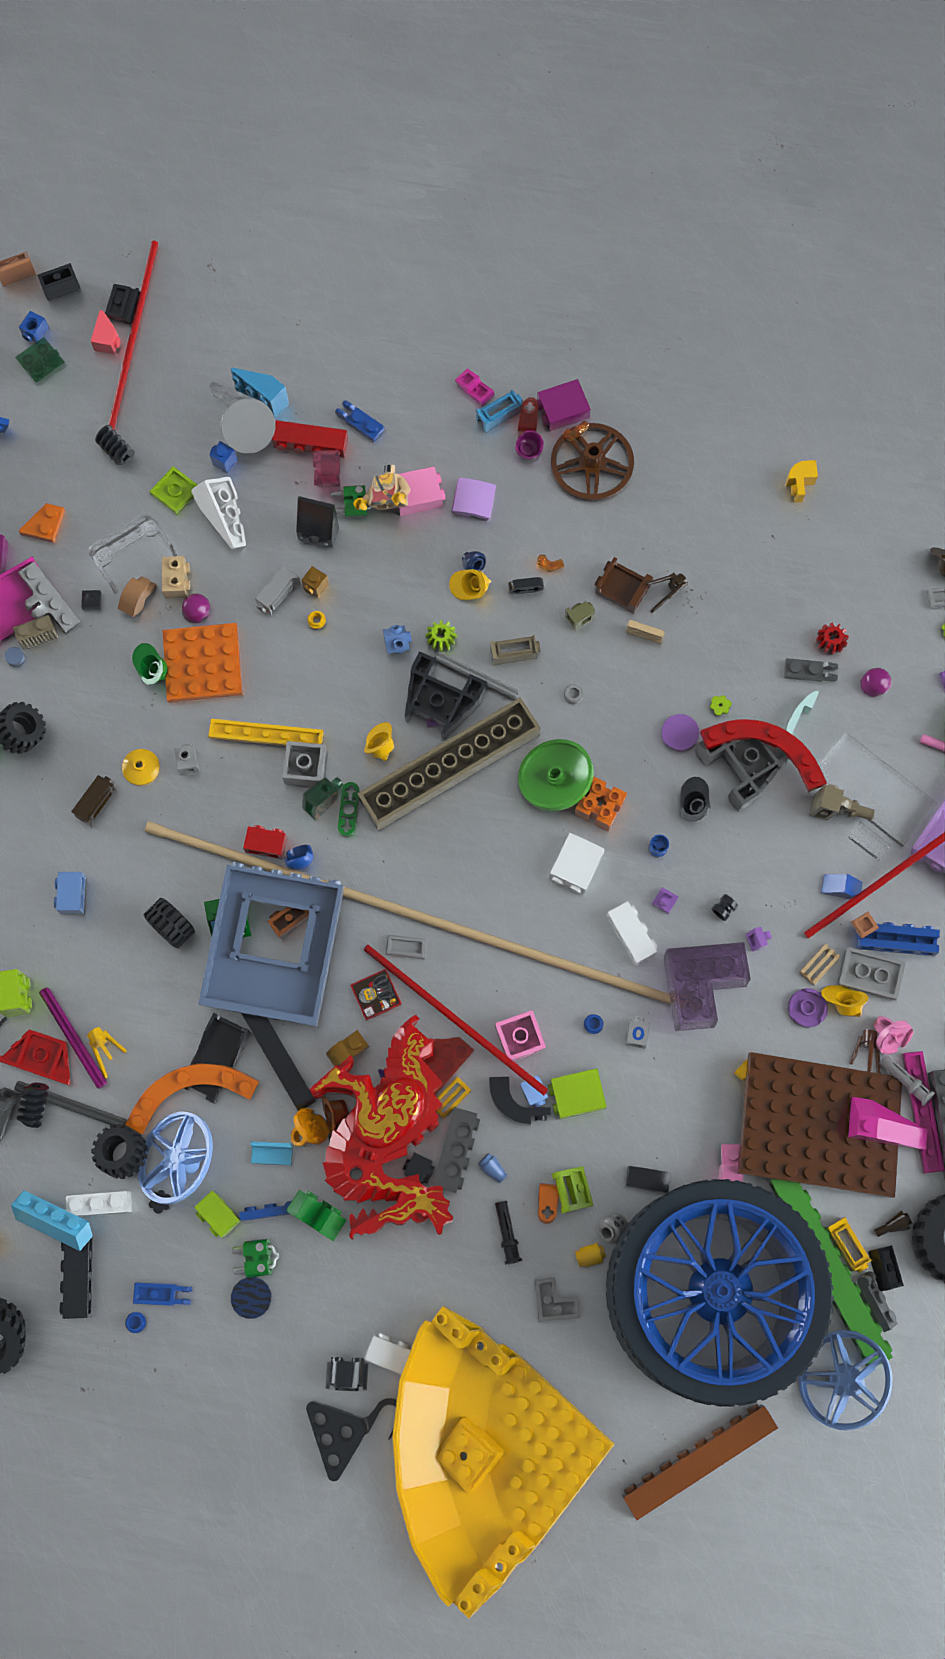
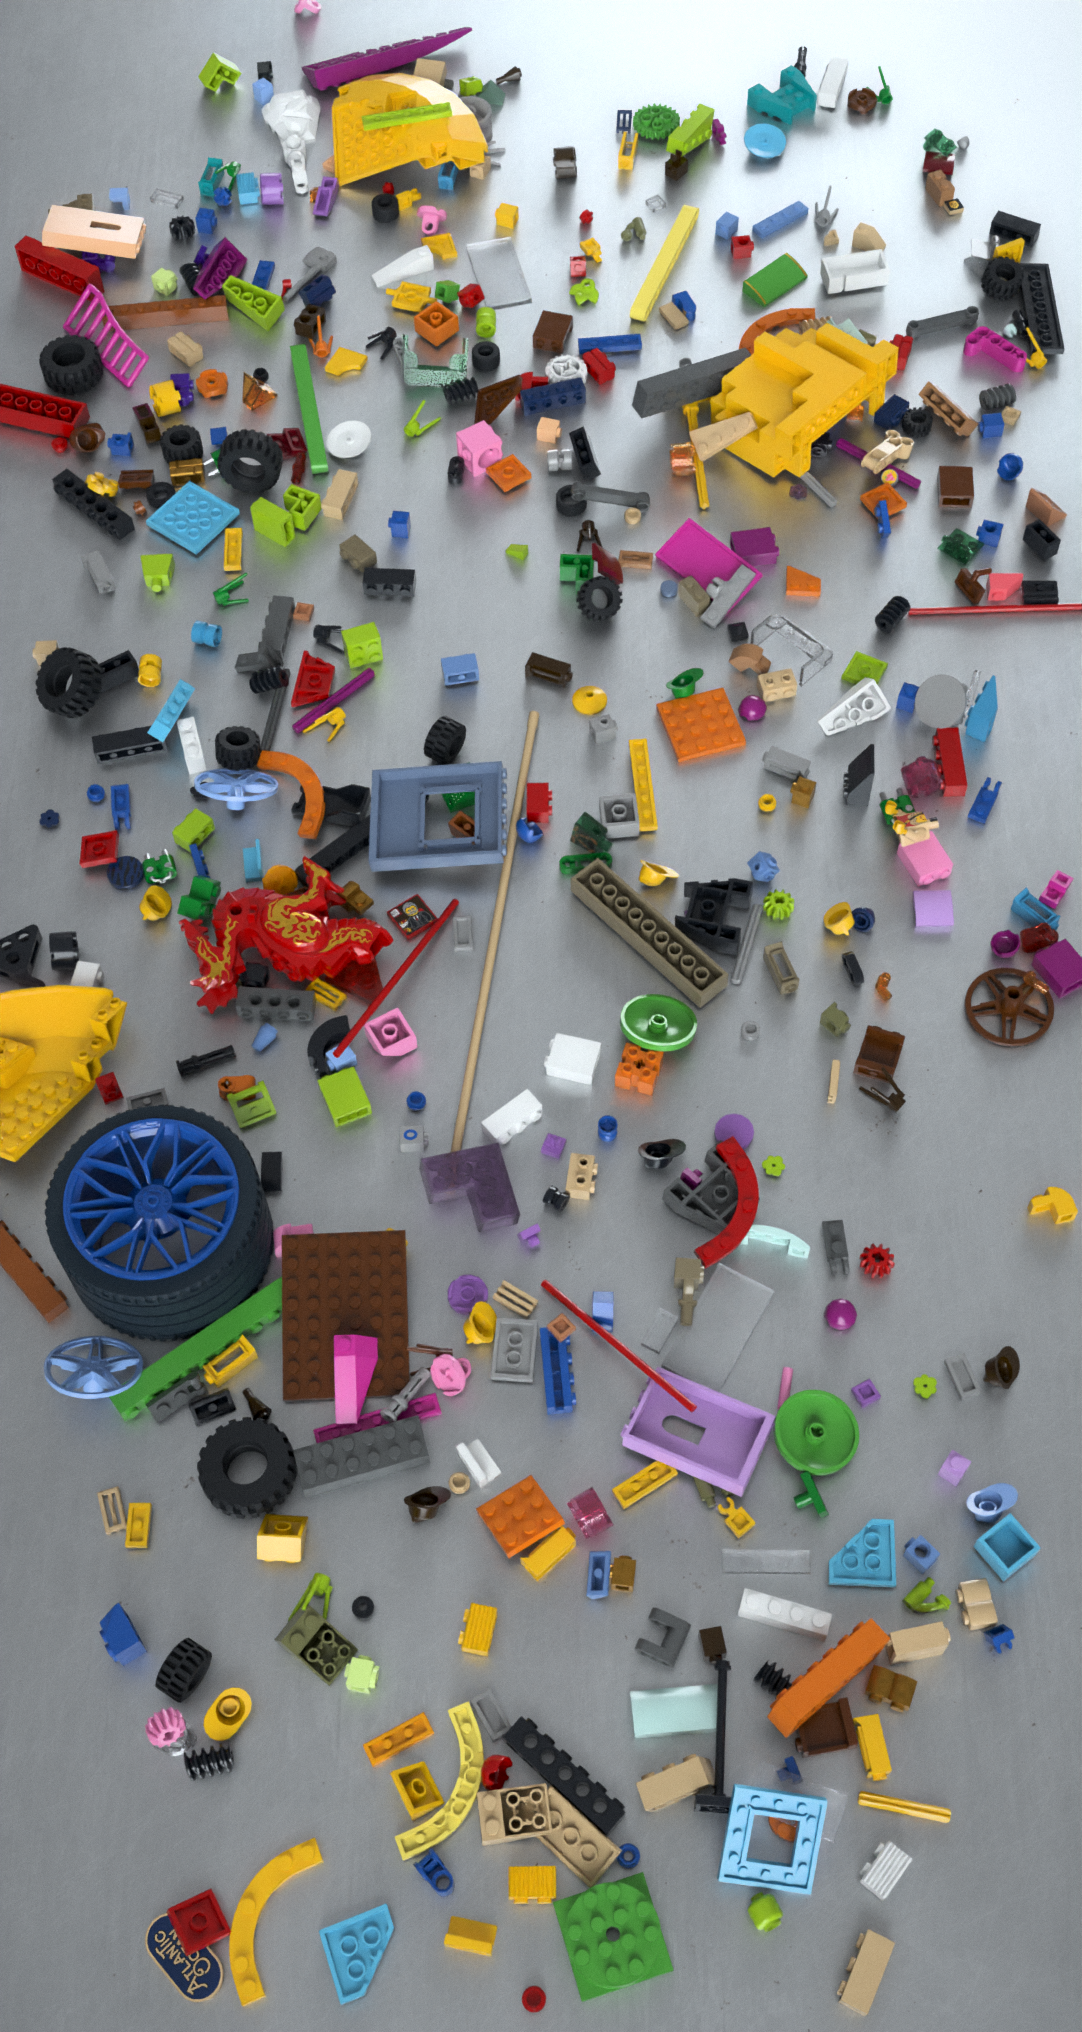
camera: 80 degrees right, 15 degrees down
none -> dark blue plant [39,809,59,828]
none -> red plate [79,830,119,868]
none -> red brick [95,1072,124,1105]
none -> yellow piece [139,885,172,921]
none -> tan brick [565,1153,598,1200]
none -> magenta tile [680,1167,703,1191]
none -> reddish brown plate [954,567,992,604]

